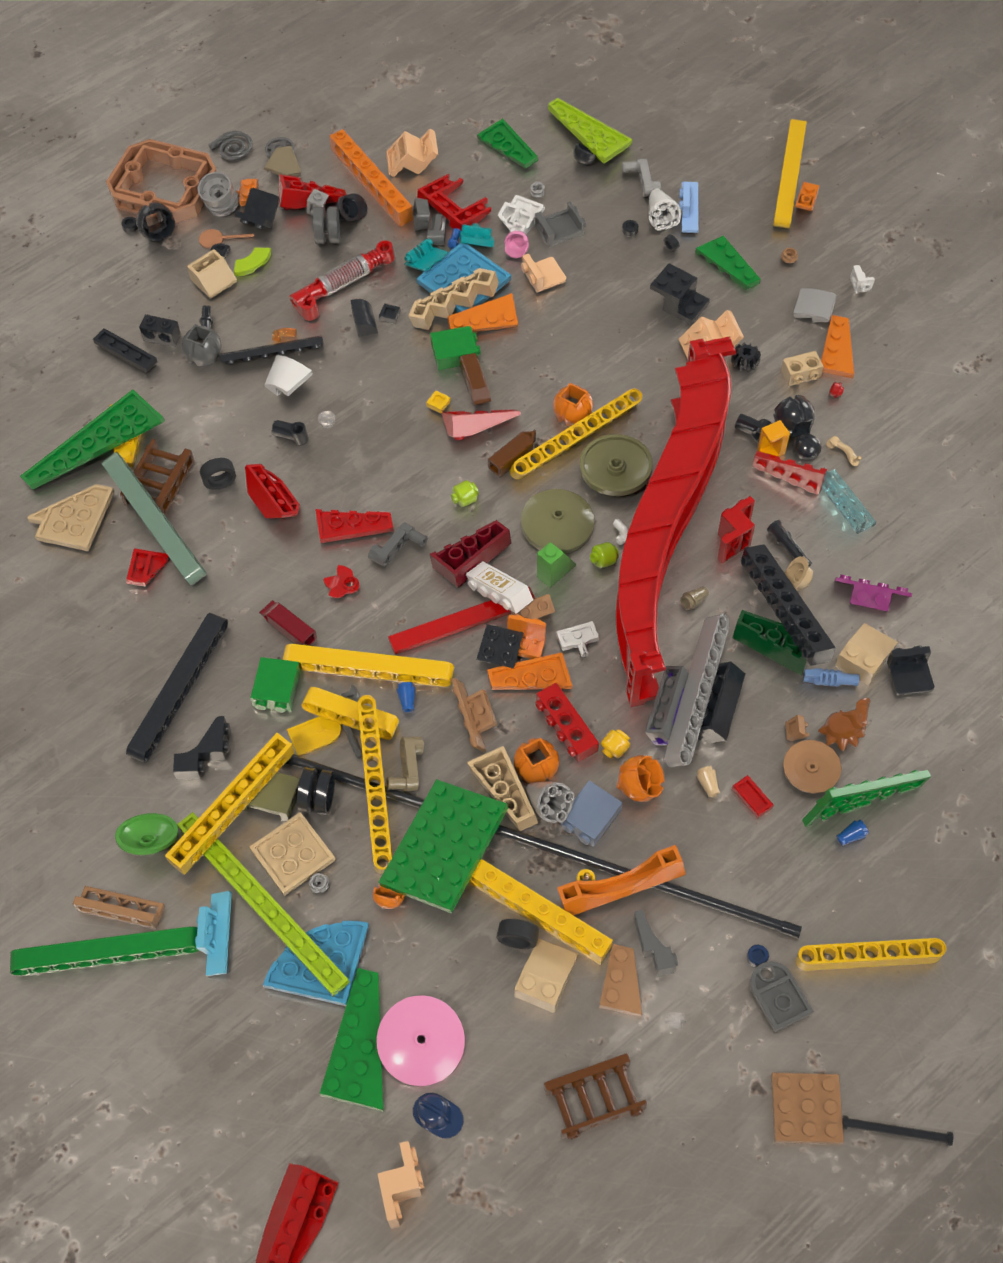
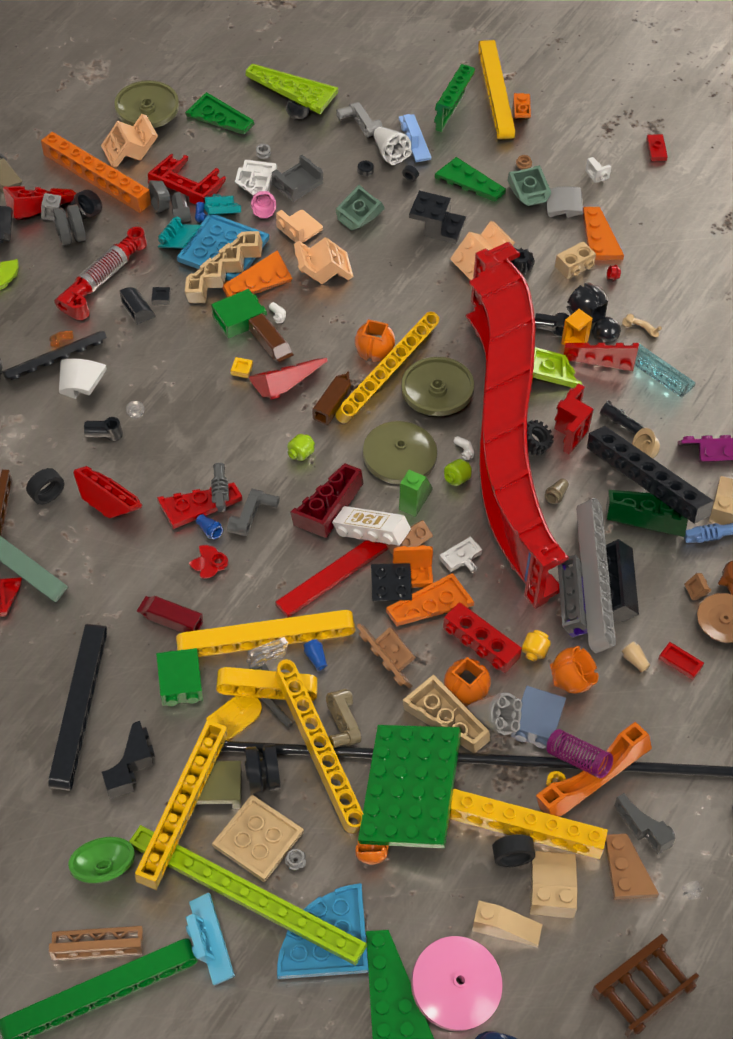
camera: 20 degrees left, 5 degrees down
none -> olive dish [114,80,179,128]
none -> blue cone [196,514,223,539]
none -> dark grey hinge [211,463,229,512]
none -> clear plate [247,637,288,668]
none -> white arm [269,302,286,323]
none -> light nougat bracket [294,237,353,284]
none -> sand green slope [335,185,385,231]
none -> green bracket [434,64,475,132]
none -> tan slope [472,901,542,947]
none -> sand green slope [507,165,551,206]
none -> black tyre [527,420,554,456]
none -> lime wing [533,347,582,388]
none -> magenta piece [546,729,613,779]
none -> red plate [646,134,668,161]

